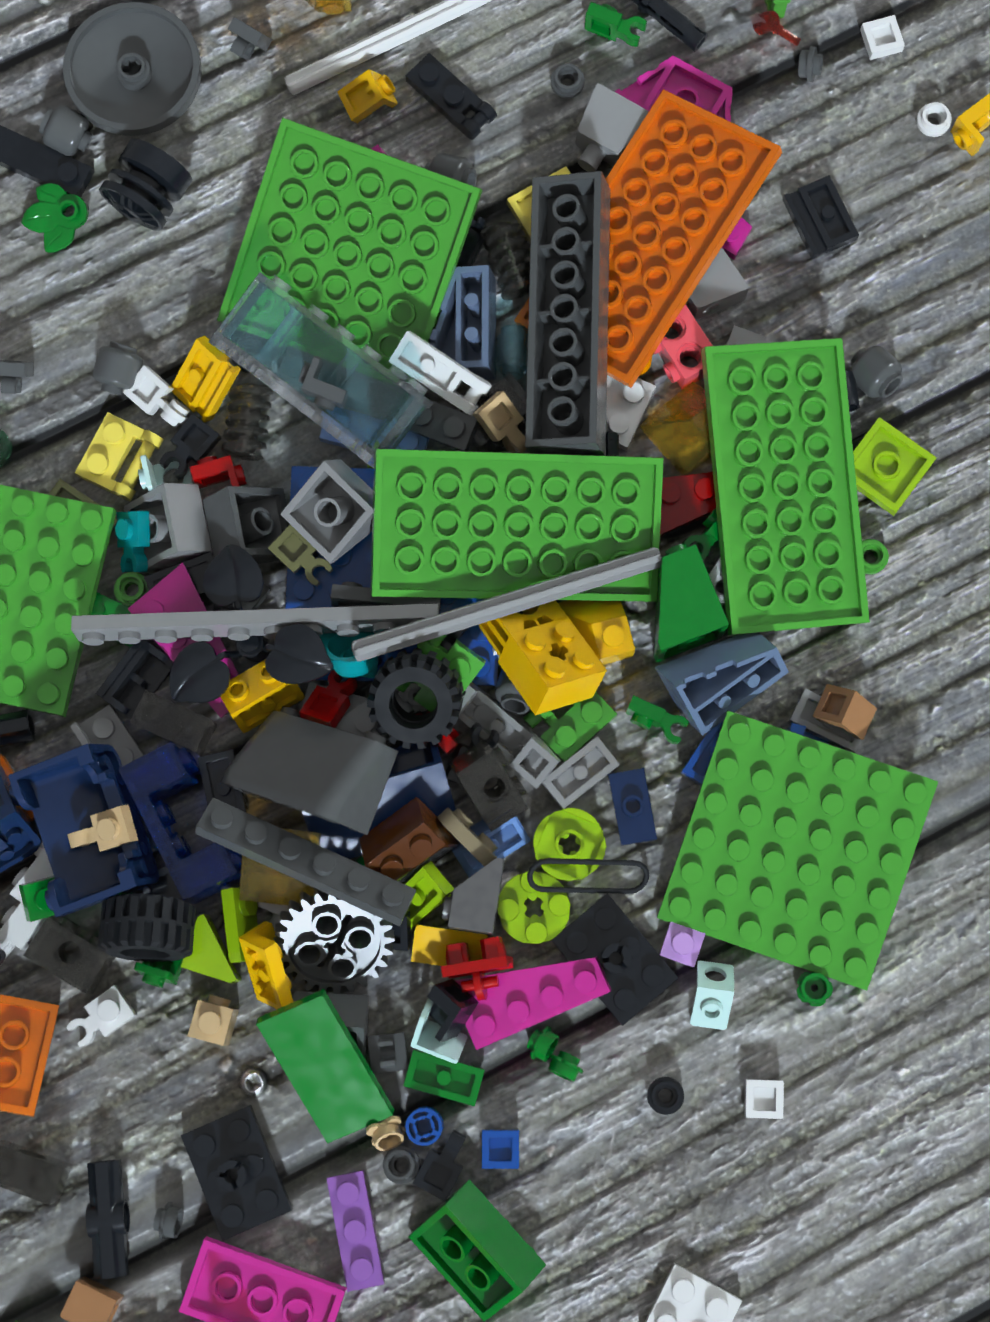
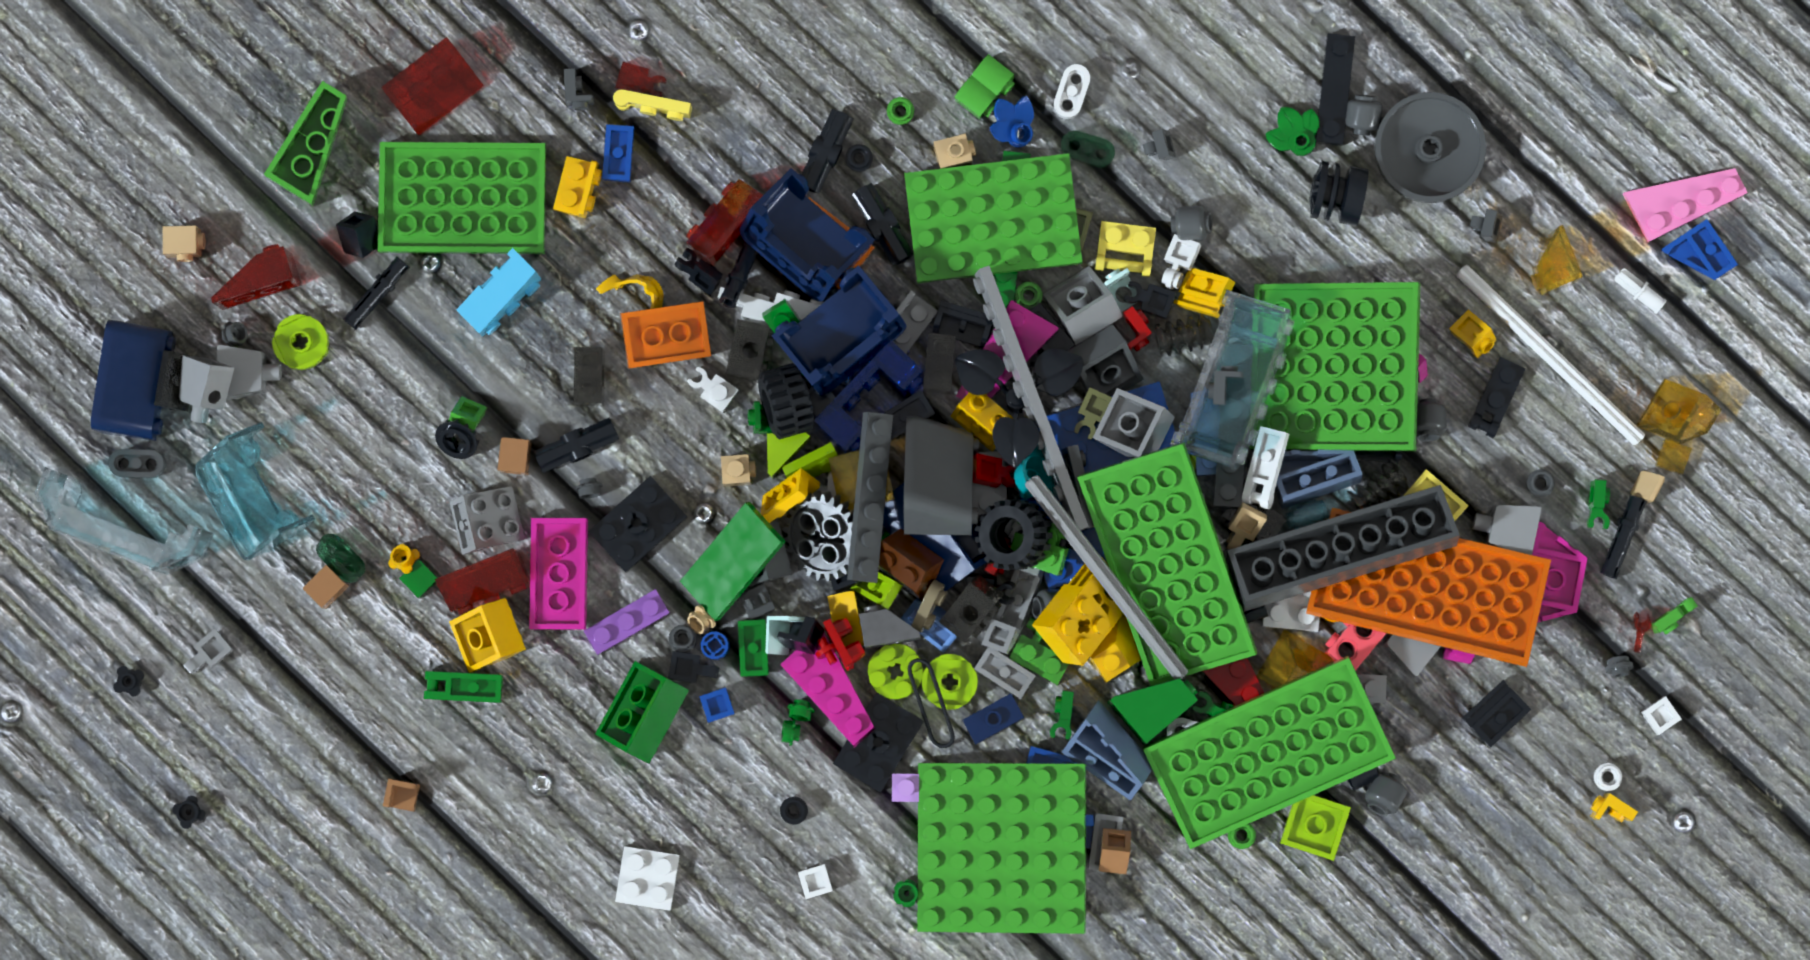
camera: 70 degrees right, 5 degrees up
tan plate [67,805,138,852] -> none
teal plate [115,511,150,572] -> none
light aqua bracket [690,960,734,1030] -> none

